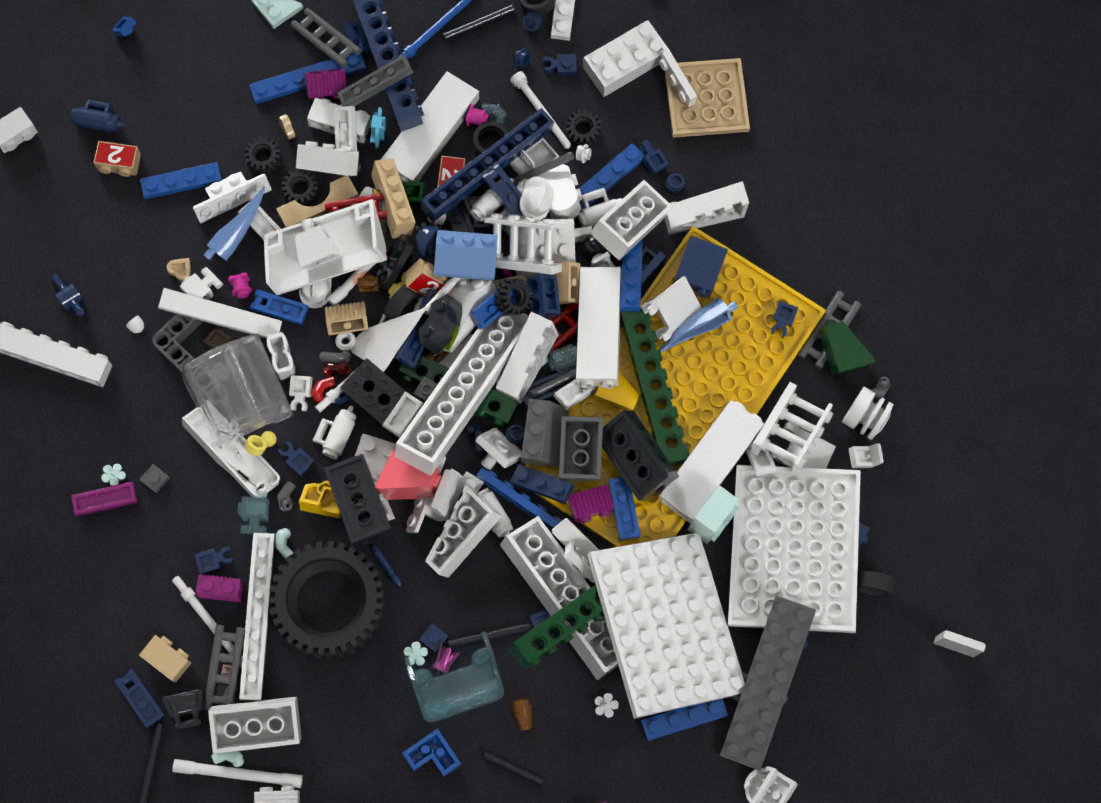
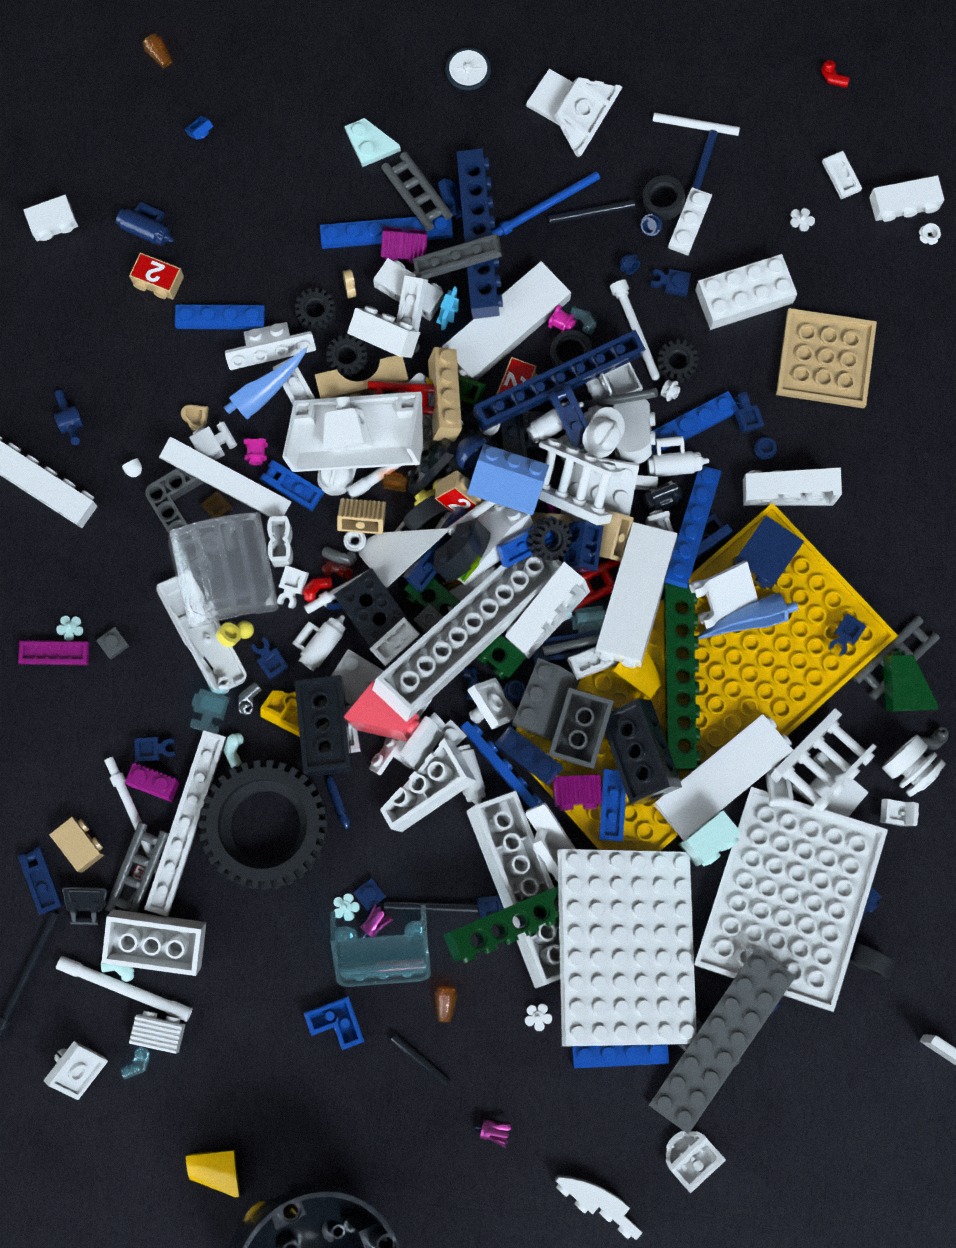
camera: 20 degrees right, 5 degrees up
white brick [590,180,673,260] -> none
white plate [659,49,697,107] -> none

